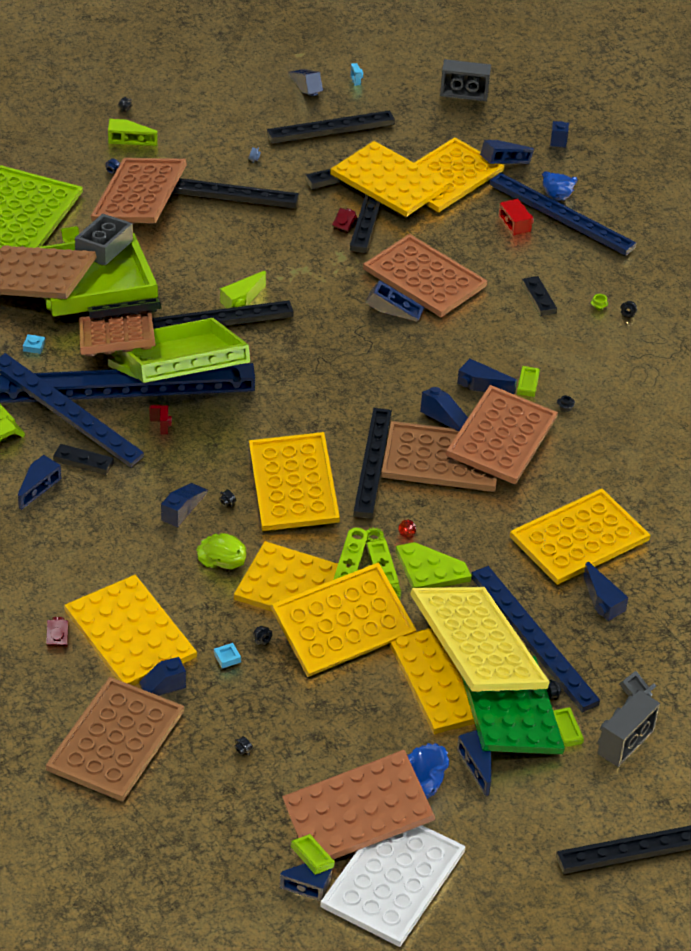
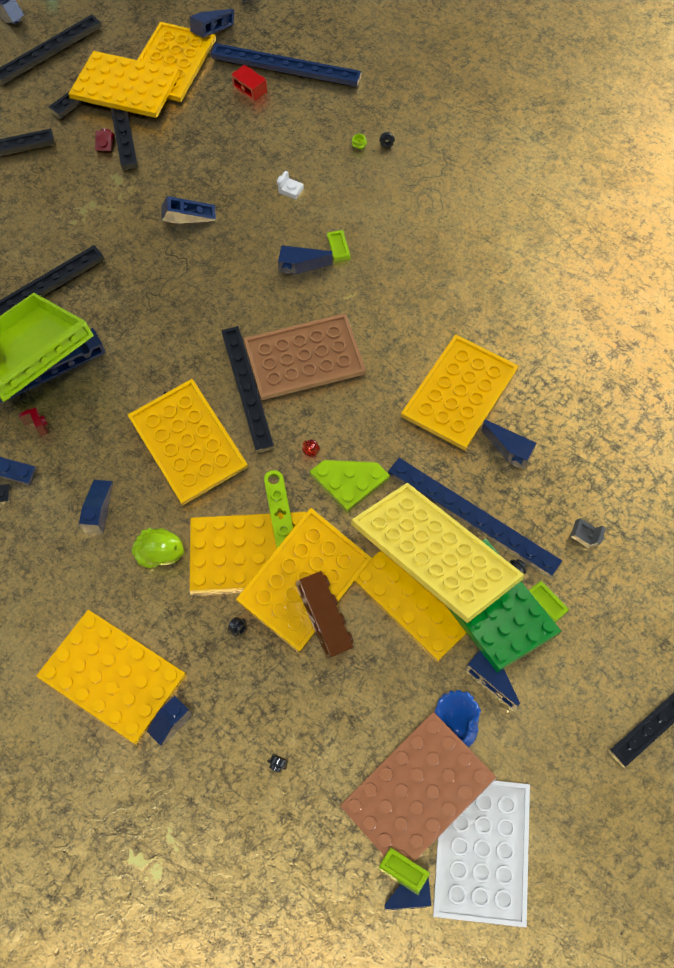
camera: 20 degrees left, 20 degrees up
bracket [46,617,69,646] -> none
medium nougat plate [46,677,184,802] -> none
medium azure plate [214,643,241,668] -> none
black plate [219,489,237,507] -> none
lime slope [220,271,266,308] -> none
nougat plate [363,234,487,317] -> none
lime piece [366,527,401,600] -> none
dark blue slope [420,387,468,431] -> none
nougat plate [446,385,558,484] -> none
black plate [521,276,557,317] -> none
blue piece [542,171,578,201] -> none
black plate [557,395,575,412] -> none
dark grey brick [597,690,660,767] -> none
none -> white bracket [277,171,304,199]
none -> reddish brown brick [295,571,354,659]

